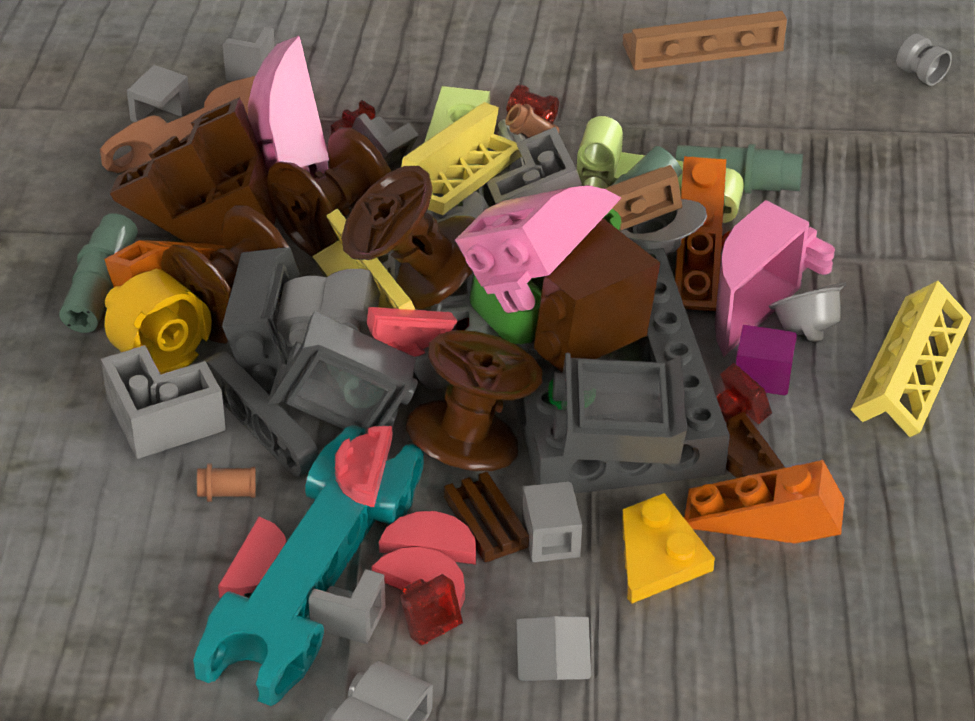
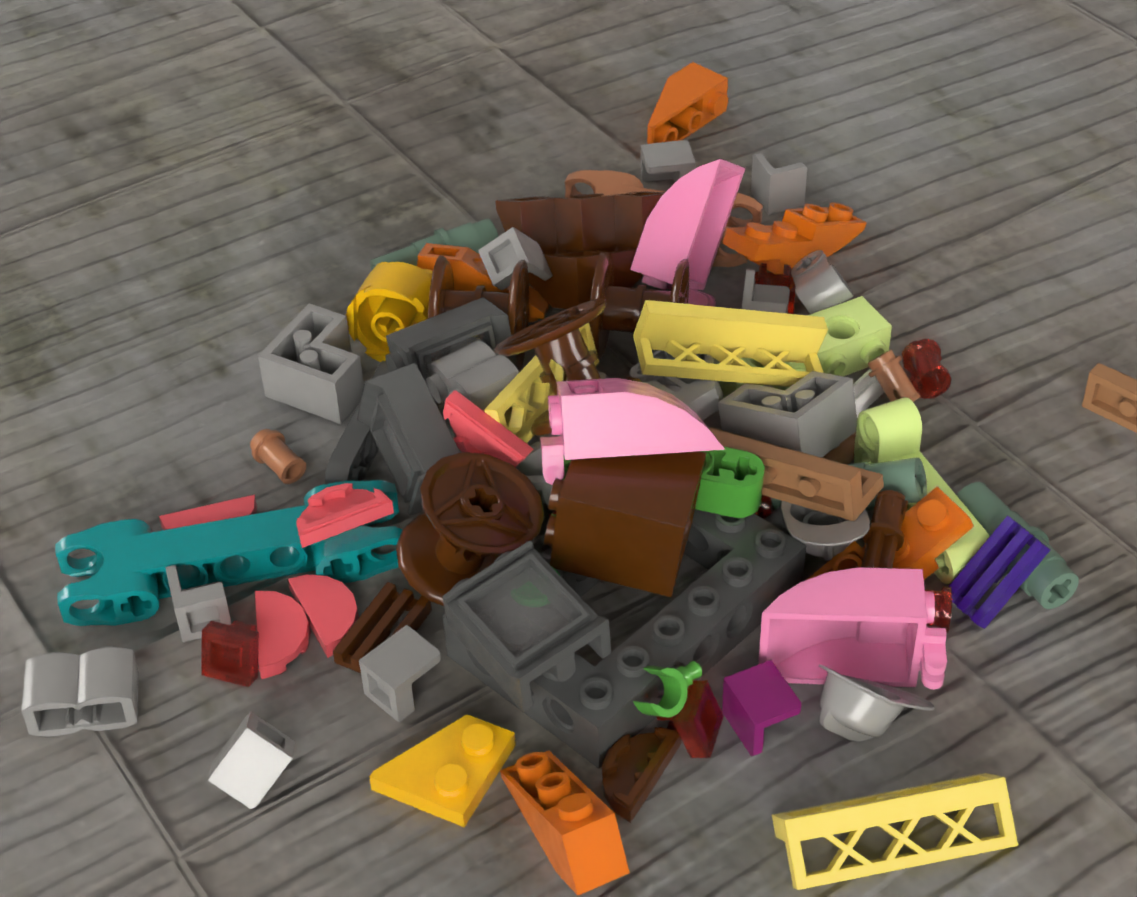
camera: 55 degrees right, 0 degrees up
none -> light grey panel [478,227,553,290]
none -> bright green piece [633,661,702,718]
none -> orange slope [647,62,728,144]
none -> orange slope [723,203,867,275]
none -> light grey piece [791,250,854,314]
none -> reddish brown axle [861,490,908,568]
none -> dark purple tile [943,515,1051,629]

